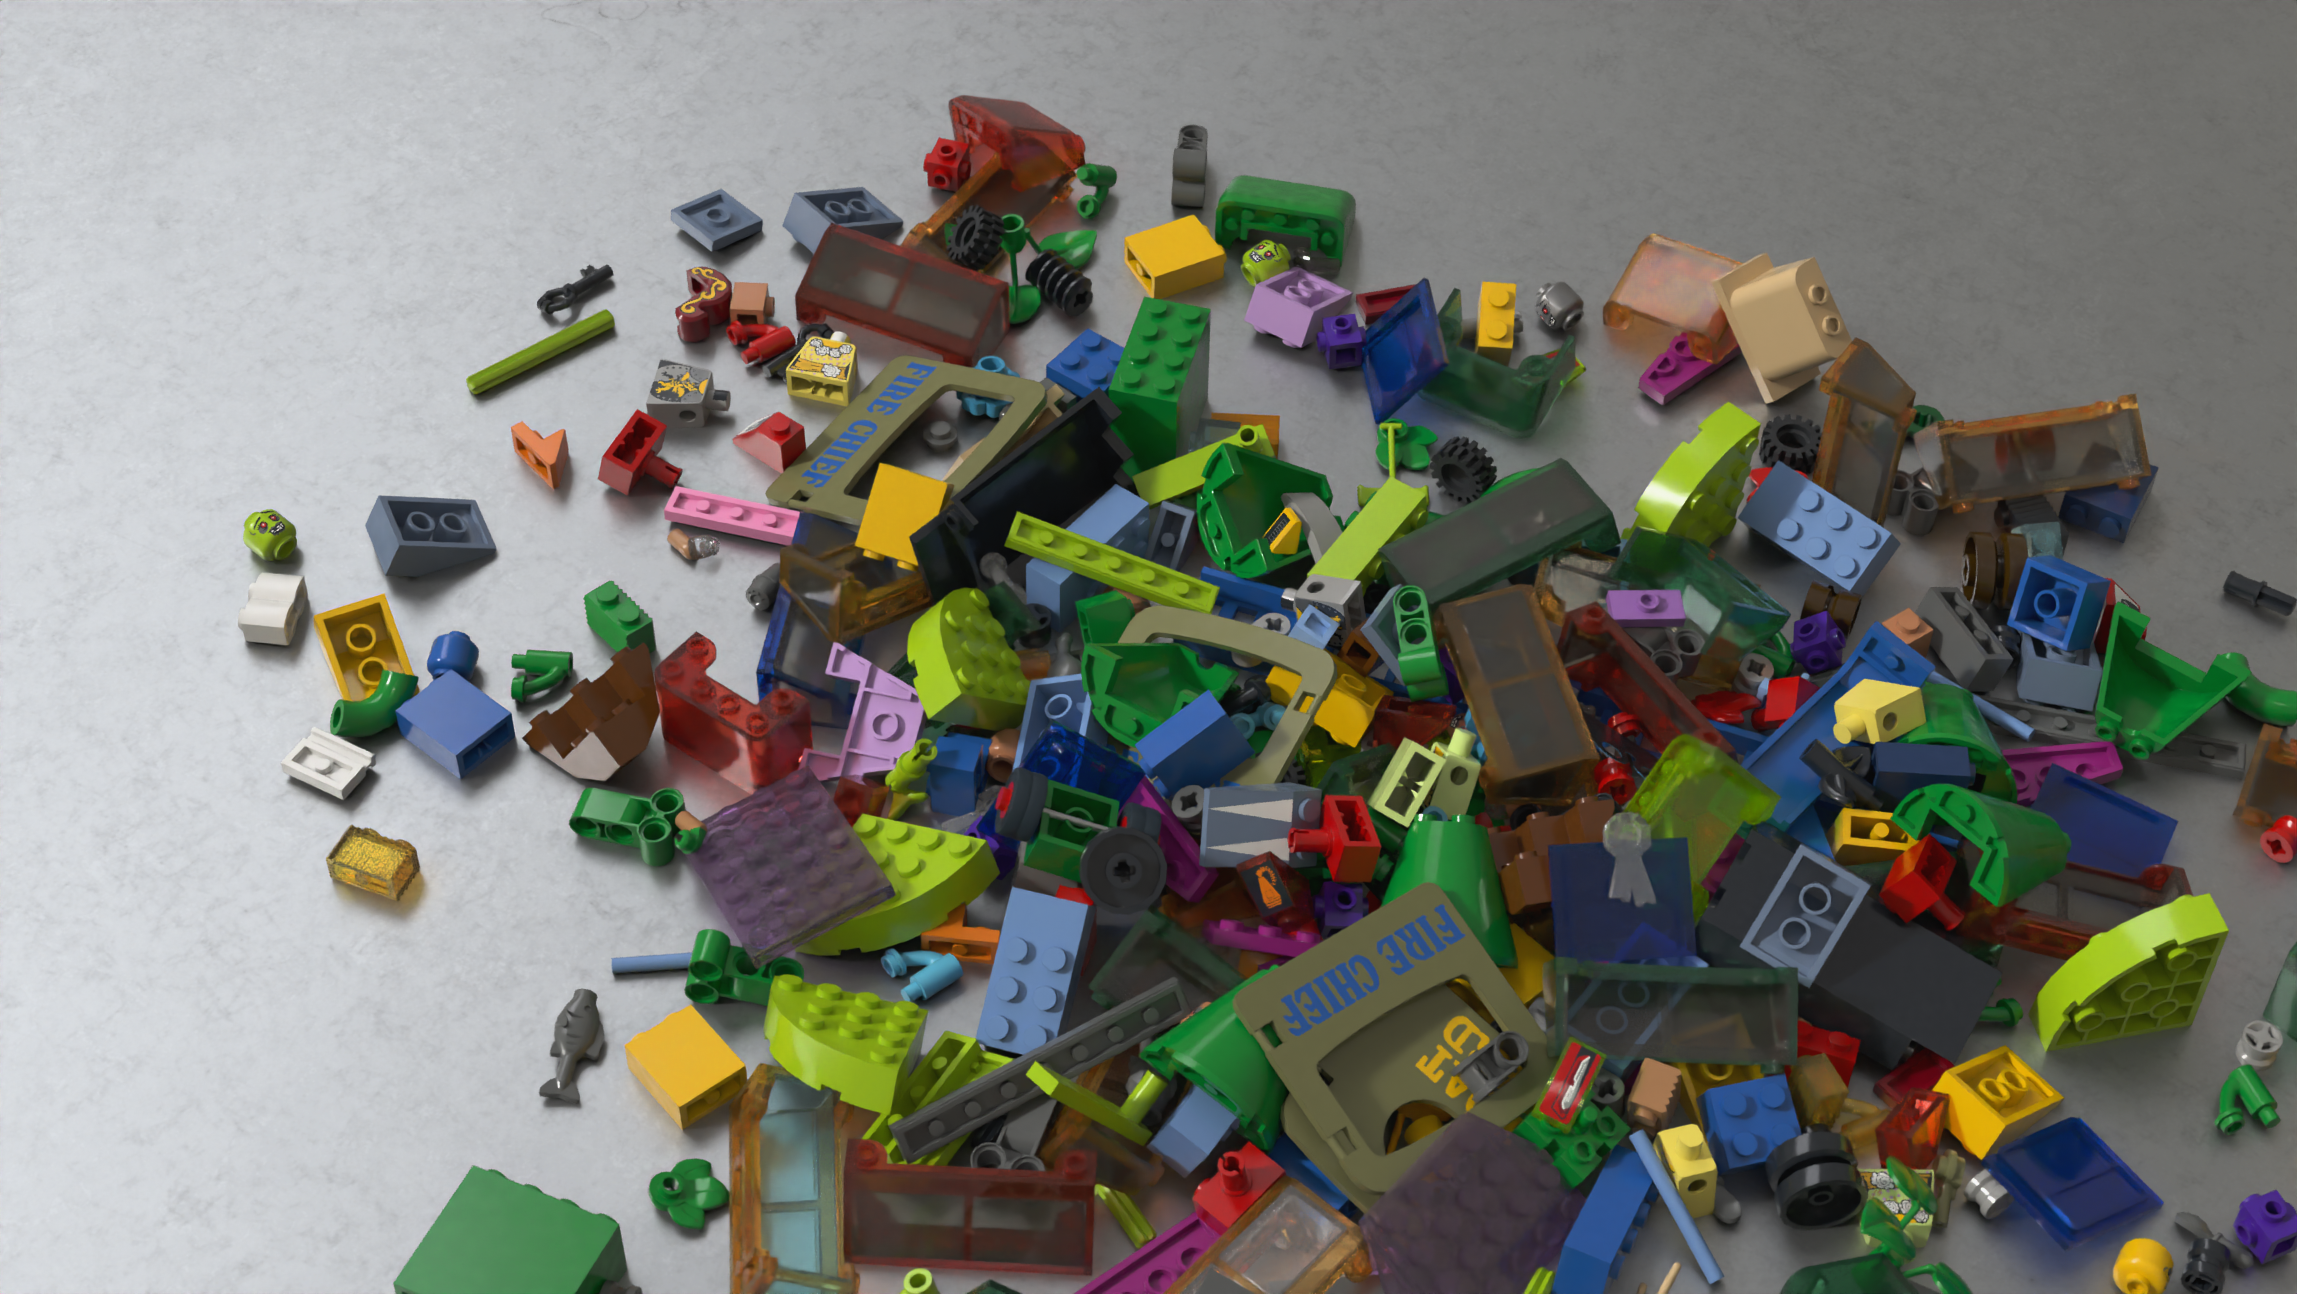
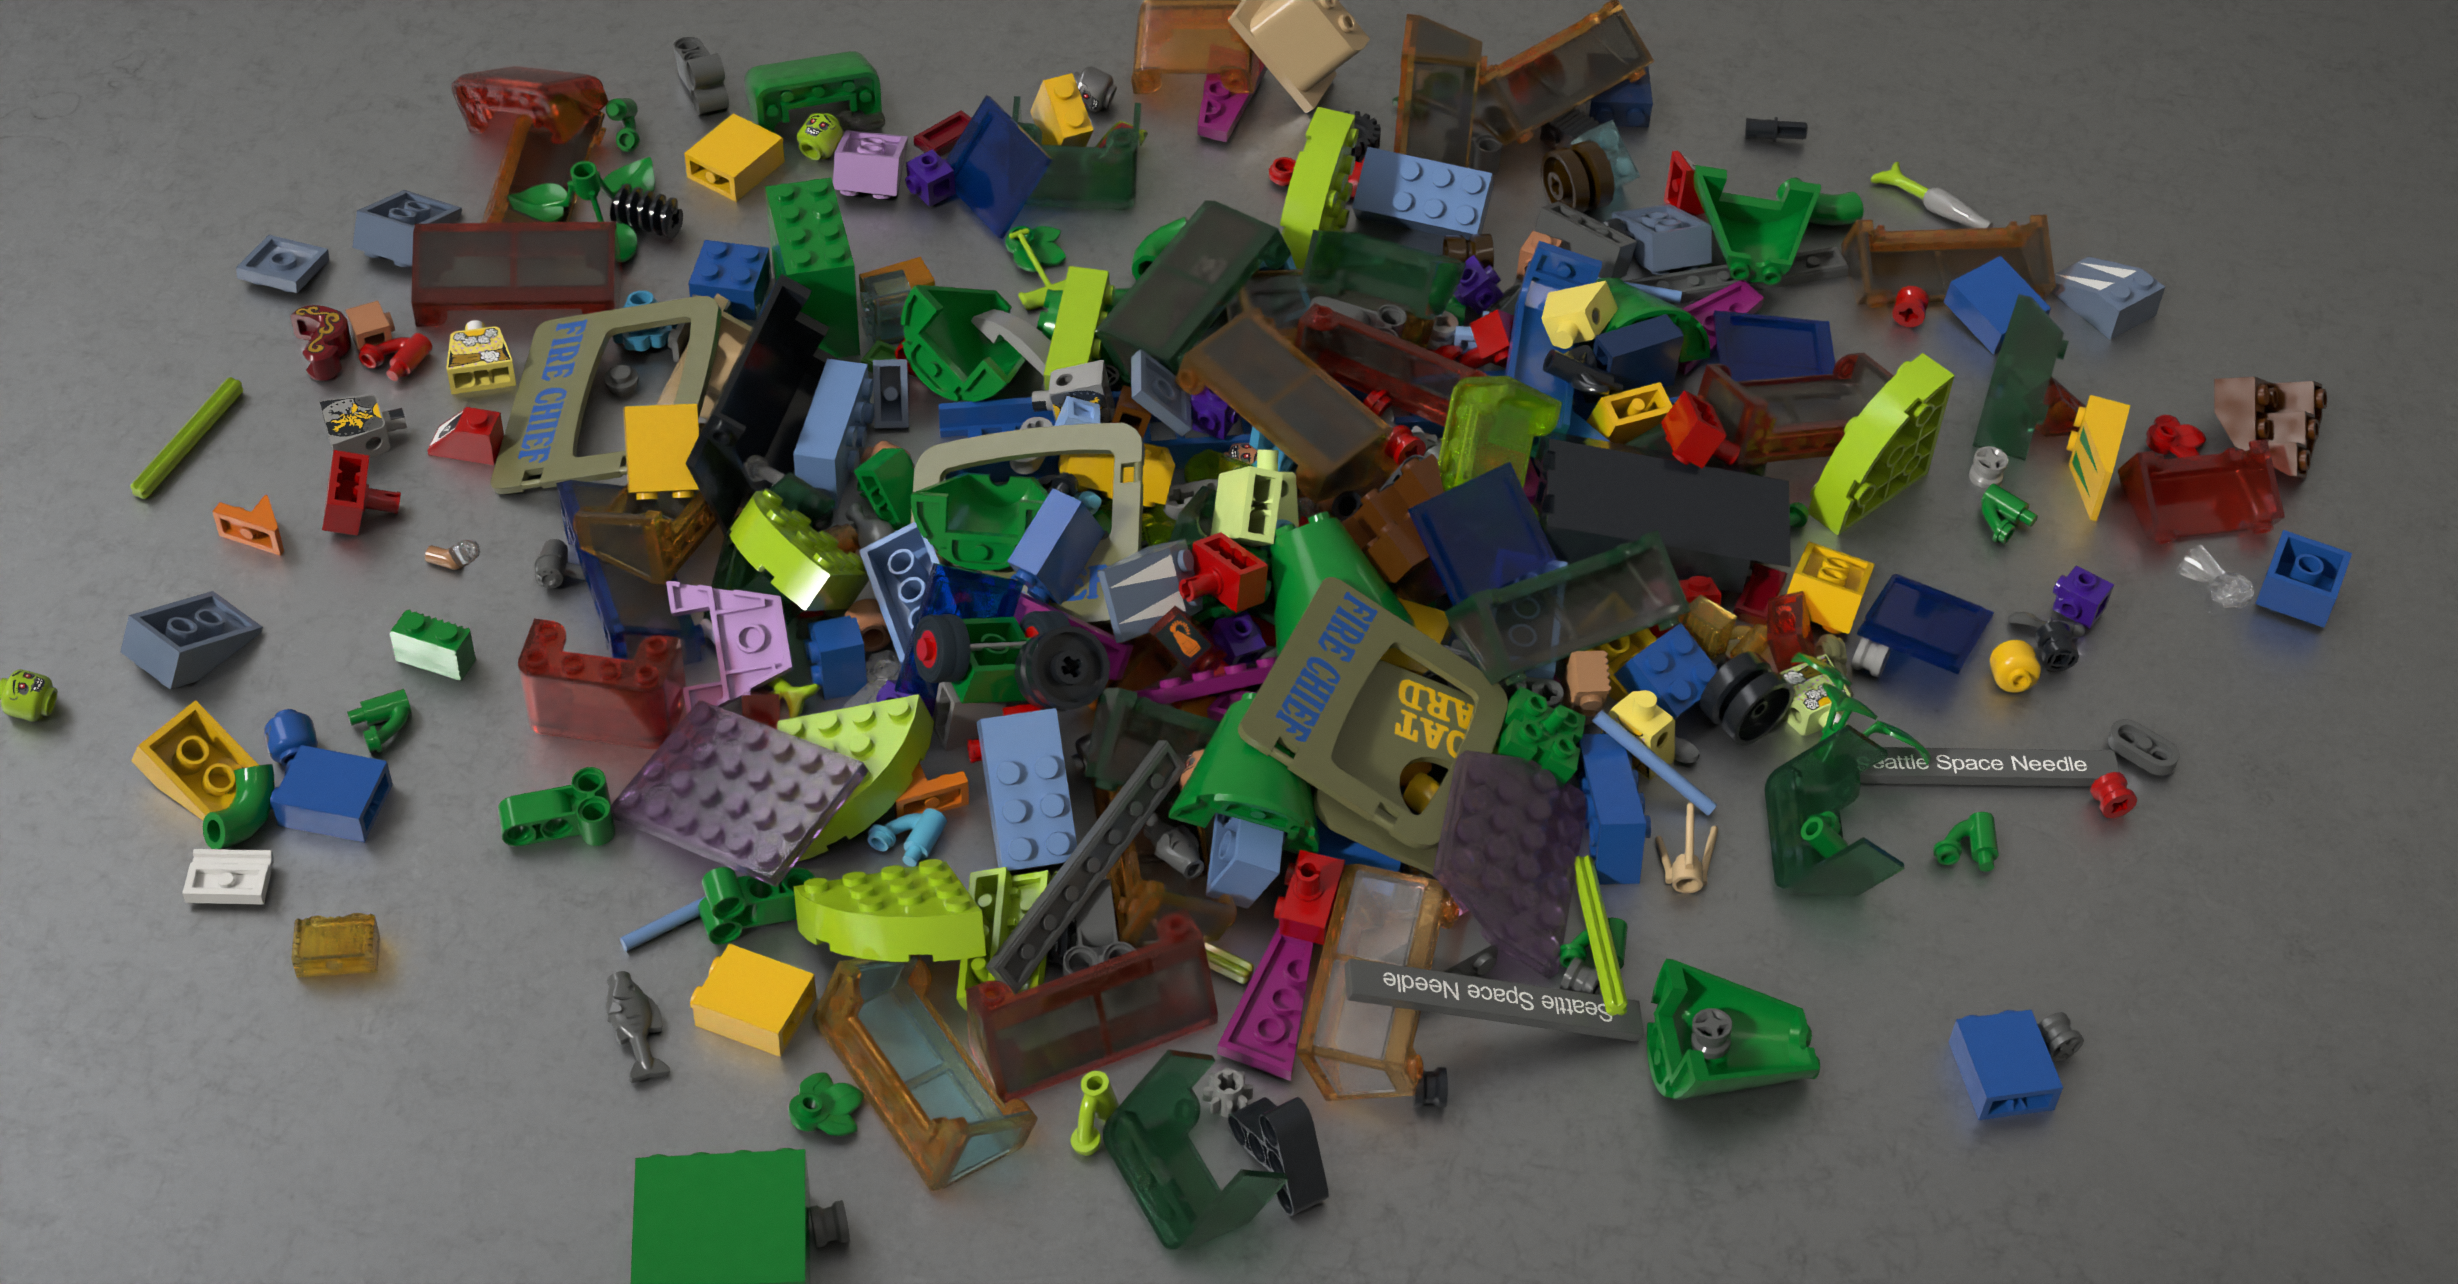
camera: 30 degrees left, 0 degrees up
white brick [238,572,308,645] -> none
reddish brown brick [522,643,660,781] -> none
black piece [537,265,614,314] -> none
bright pink plate [664,486,809,548] -> none
arm [675,811,707,854] -> none
black piece [762,323,834,384] -> none
lime pin [885,738,938,793] -> none
red brick [923,138,972,192] -> none
black tyre [947,205,1005,270] -> none
lime tile [1004,511,1220,614] -> none
lime piece [1026,1061,1168,1146] -> none
lime piece [1132,424,1277,510] -> none
dark grey wheel [1171,785,1204,833] -> none
yellow slope [1263,507,1302,554] -> none
clear red slope [1373,695,1456,757] -> none
green piece [1393,585,1449,702] -> none
black tyre [1430,436,1497,503] -> none
dark grey piece [1450,1031,1529,1104] -> none
slope [1531,1036,1607,1134] -> none
black piece [1570,706,1687,790] -> none
clear piece [1603,812,1656,907] -> none
medium lavender plate [1606,590,1686,627] -> none
sand blue slope [1739,843,1872,988] -> none
green cone [1891,783,2072,907] -> none
blue brick [2007,555,2111,651] -> none

